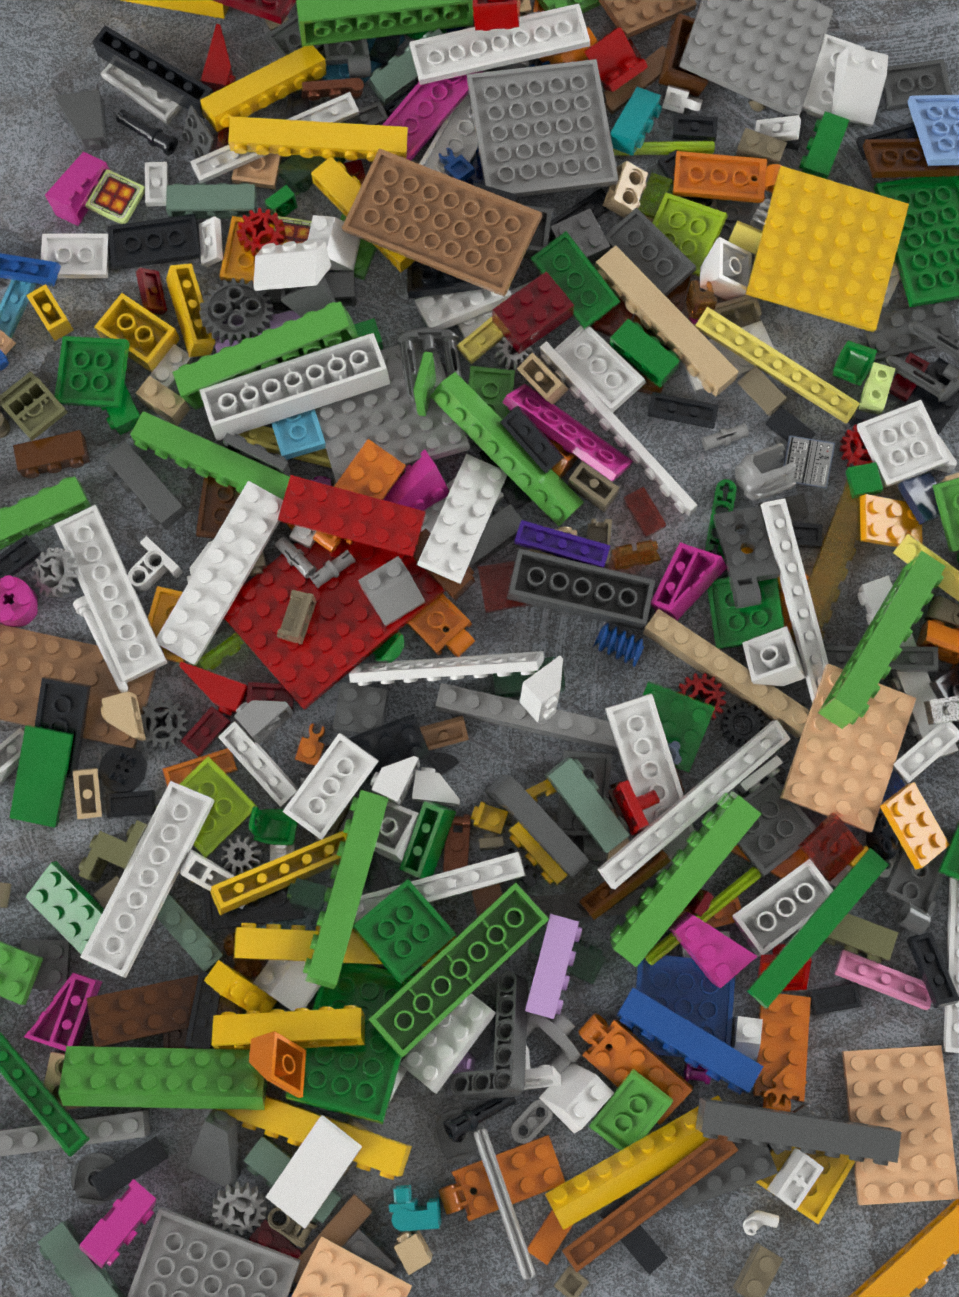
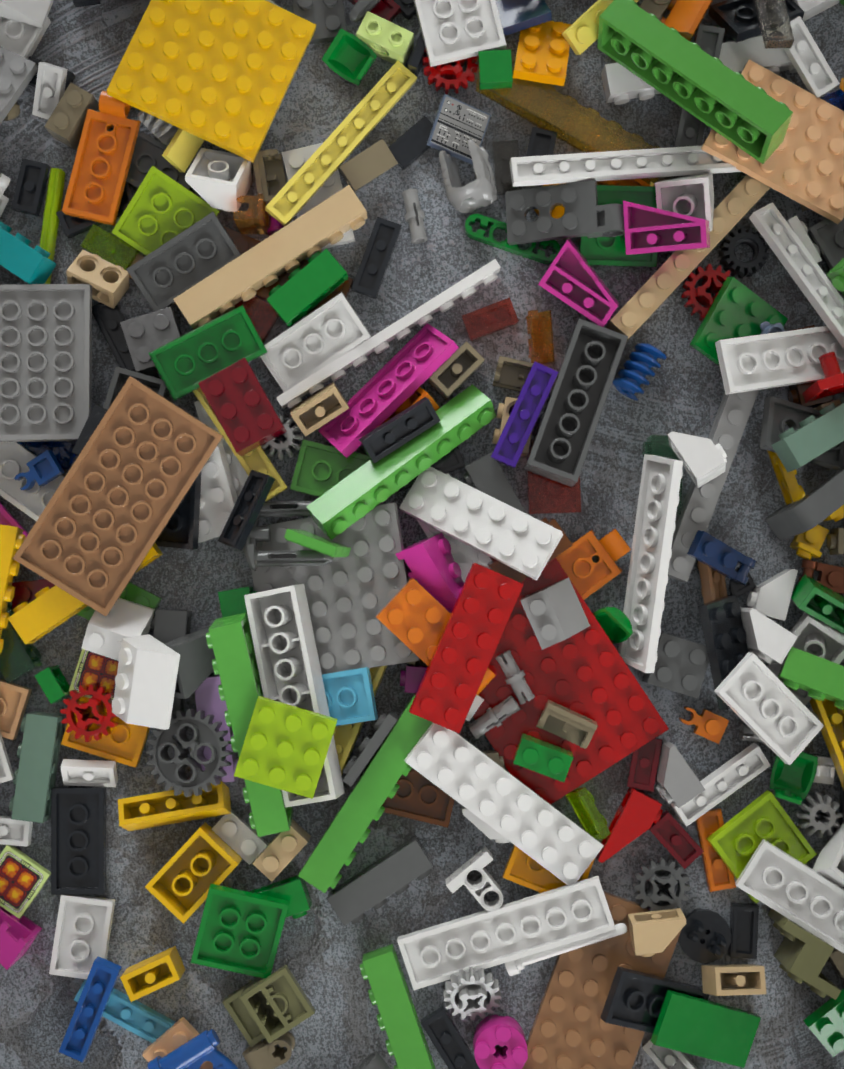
camera: 85 degrees left, 10 degrees up
reddish brown brick [13,430,90,478] -> none
dark red plate [136,268,167,315] -> none
green brick [799,111,850,179] -> none
none -> black tile [218,470,275,551]
none -> lime plate [234,696,337,799]
none -> green brick [513,733,573,782]
none -> dark pink wedge [623,201,710,255]
none -> dark blue plate [687,530,757,586]

